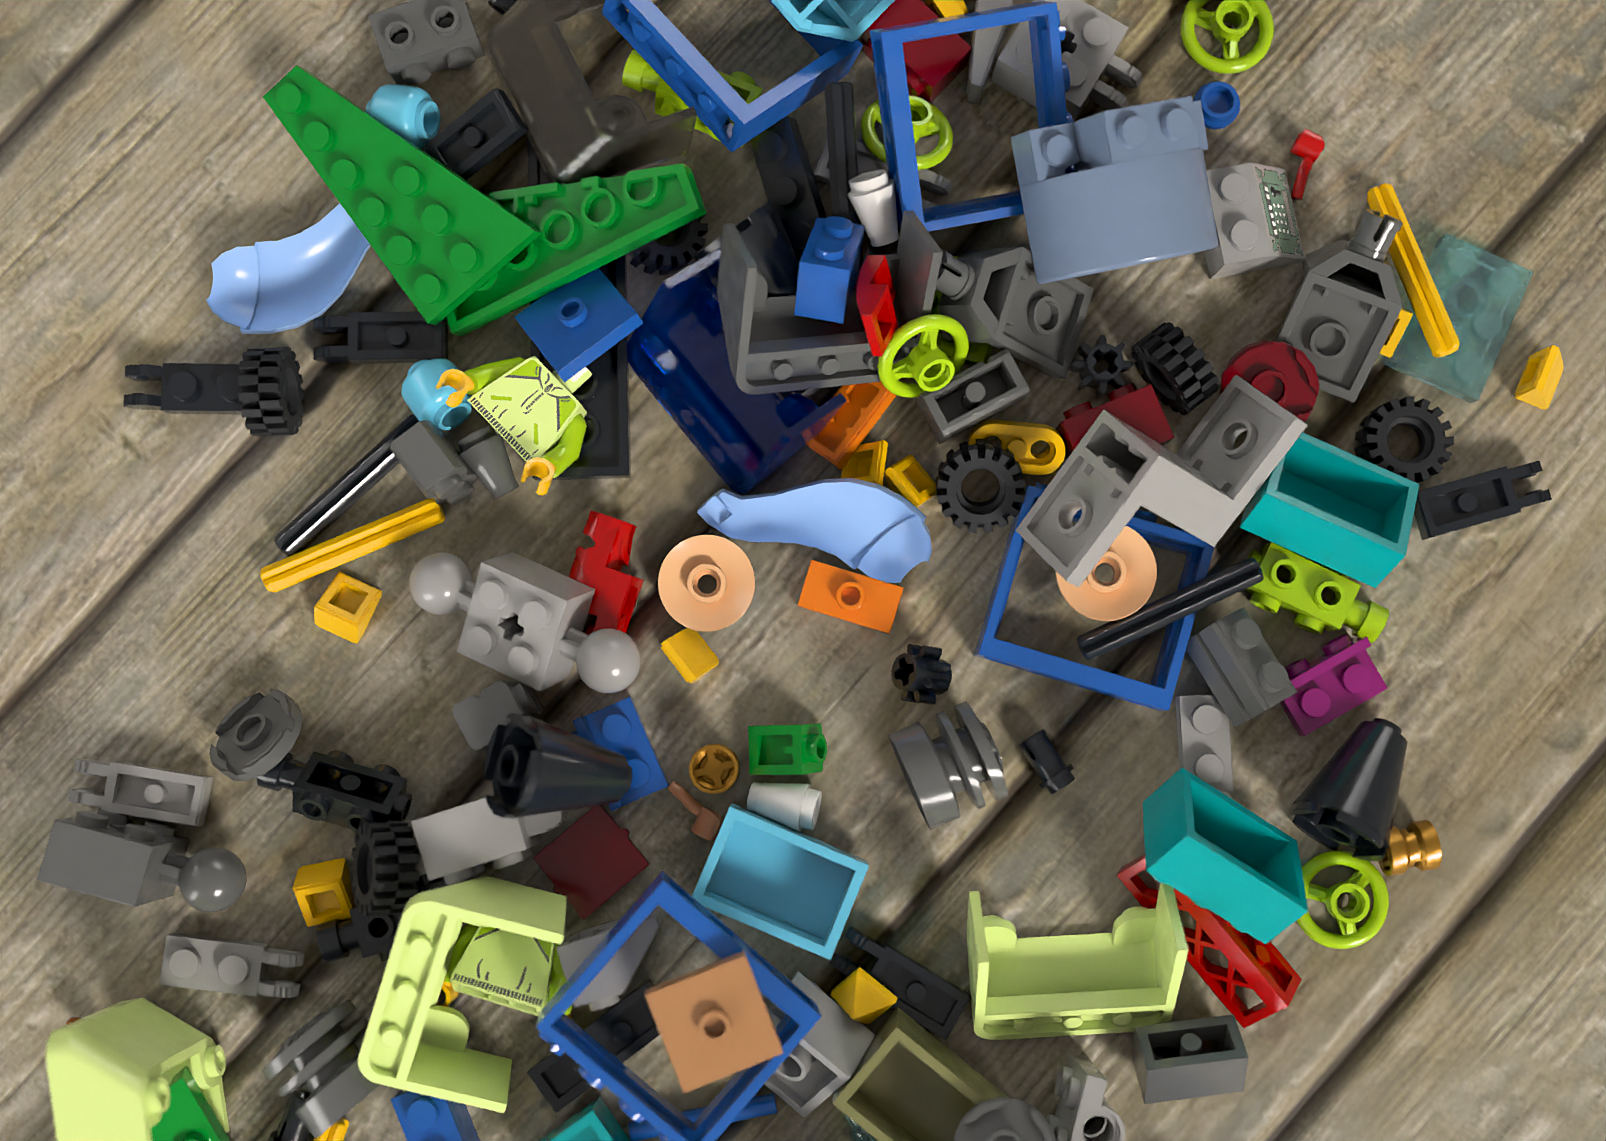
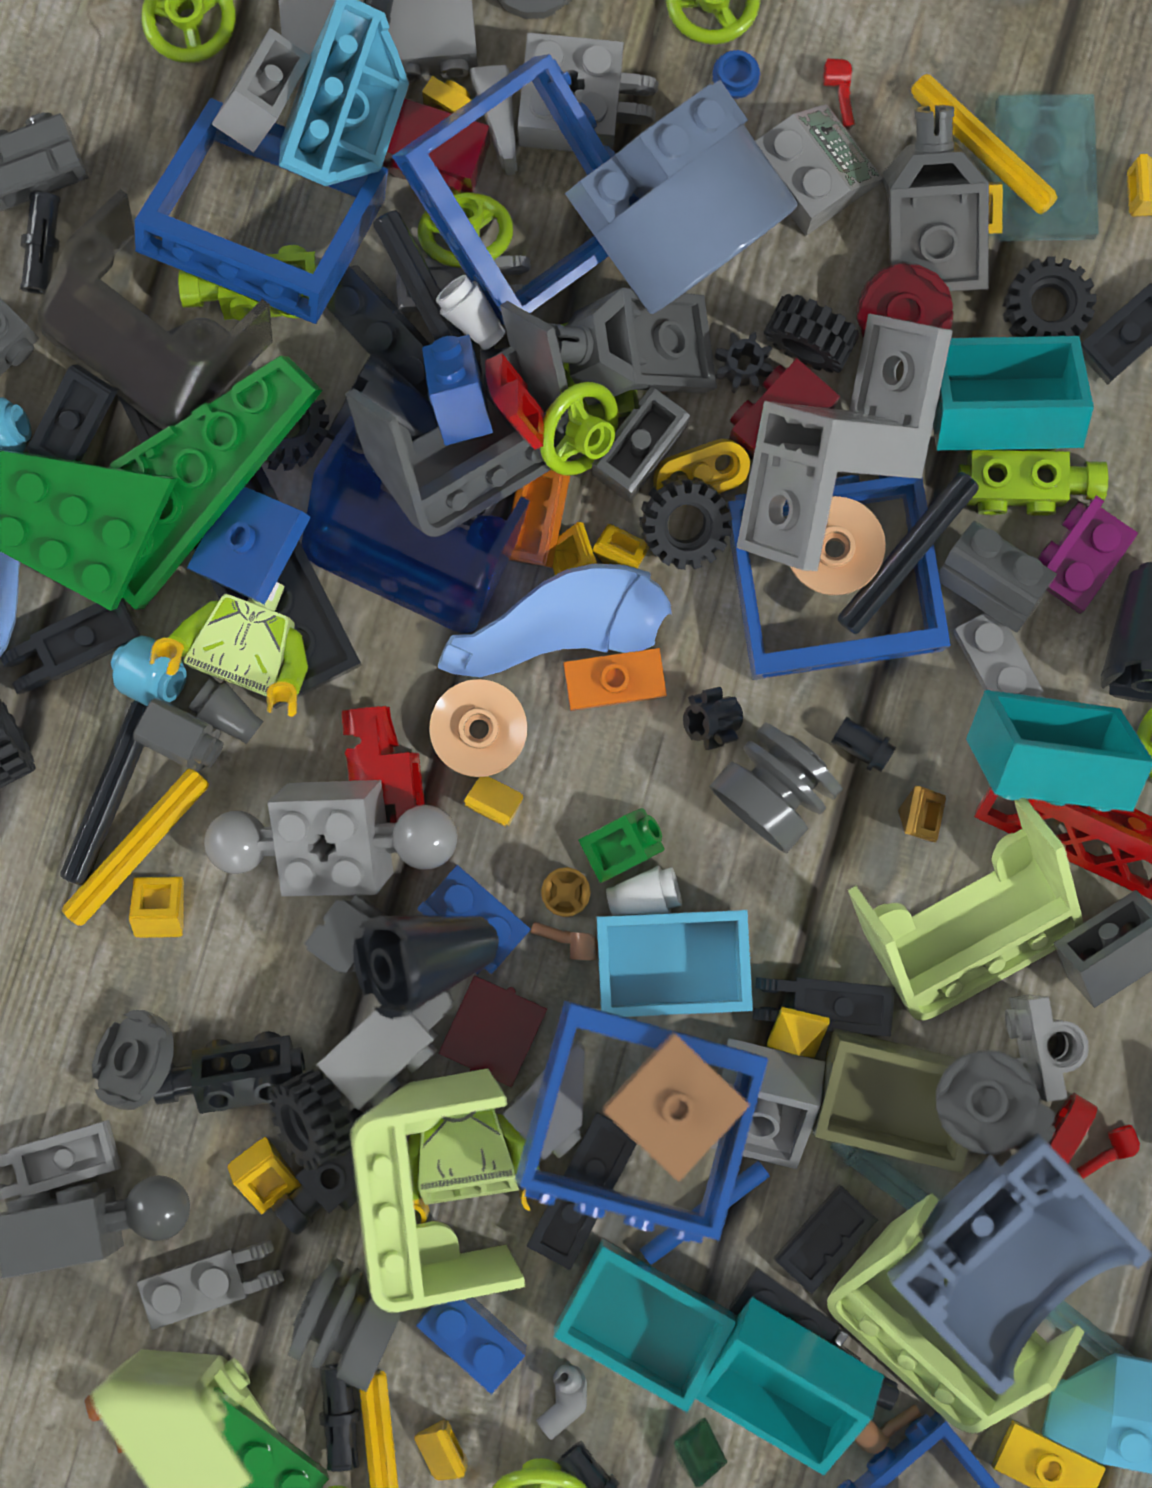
camera: 25 degrees left, 0 degrees up
none -> pearl gold slope [898,786,946,843]

